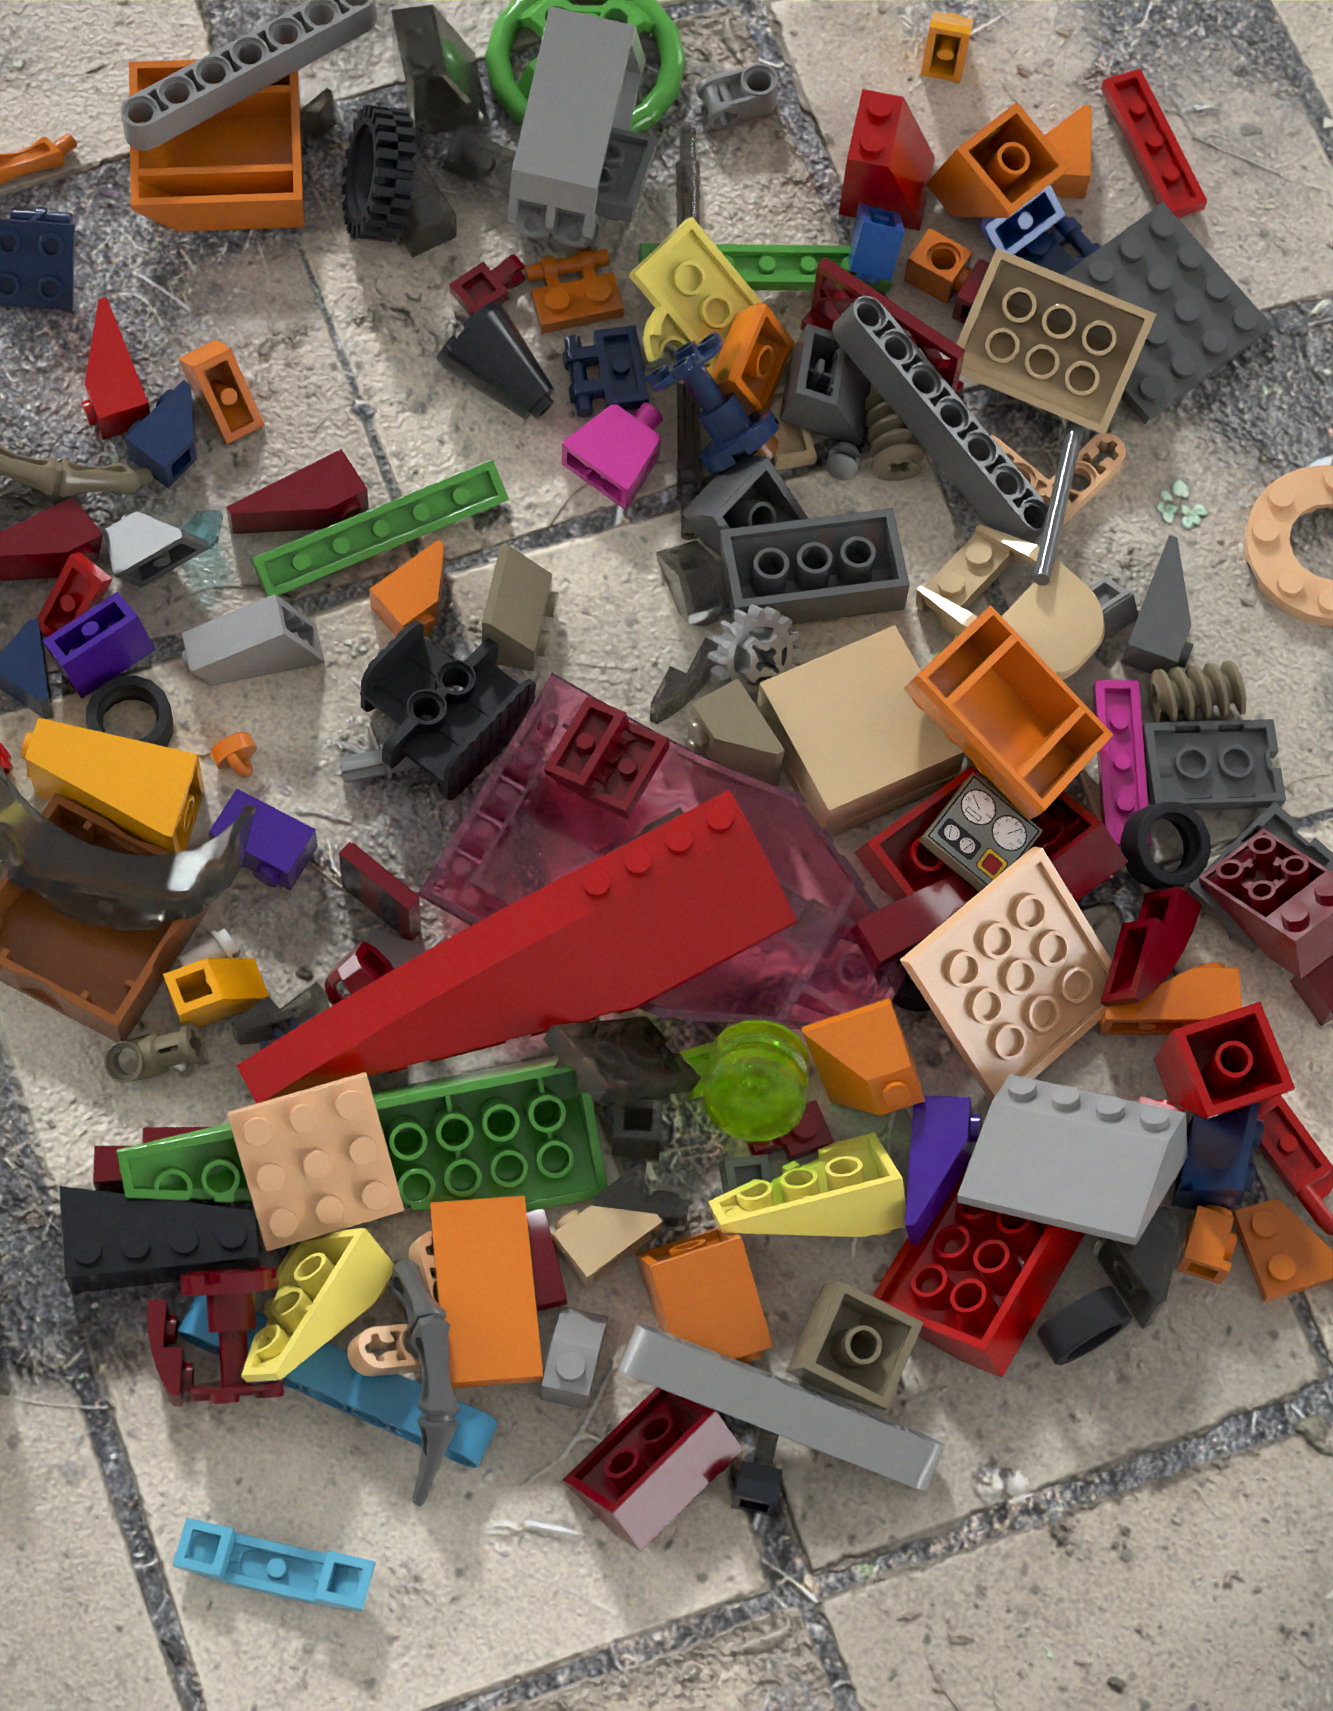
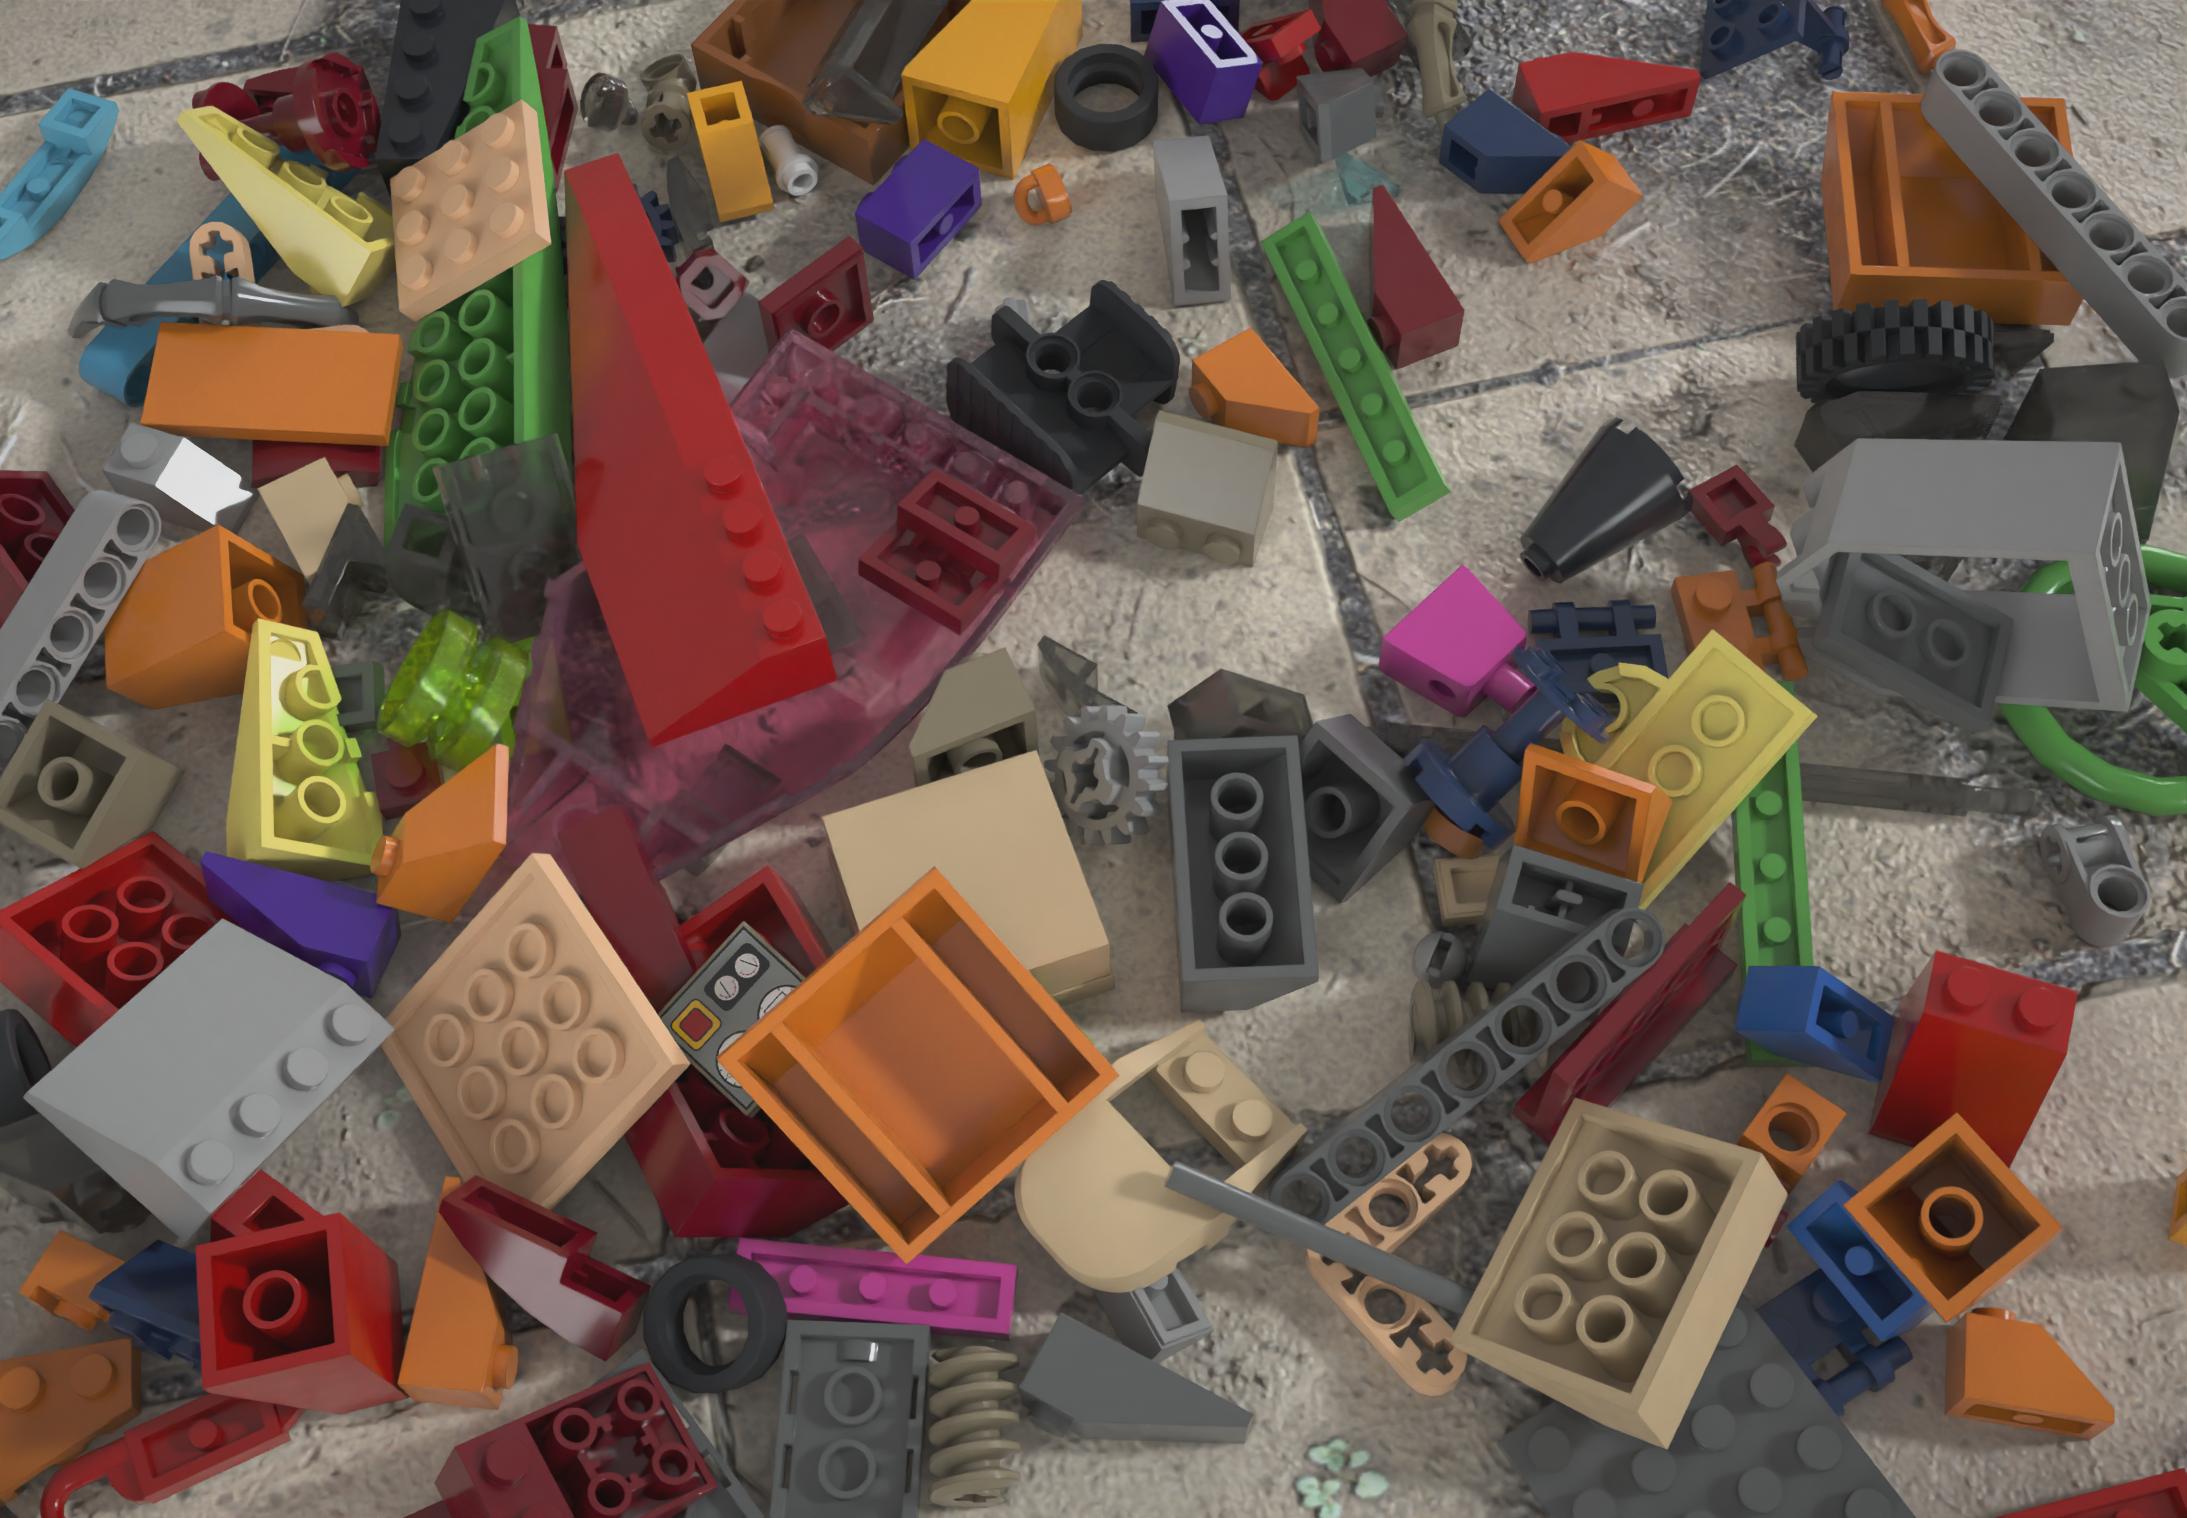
camera: 105 degrees right, 5 degrees down
none -> clear smoke tile [580,72,639,132]

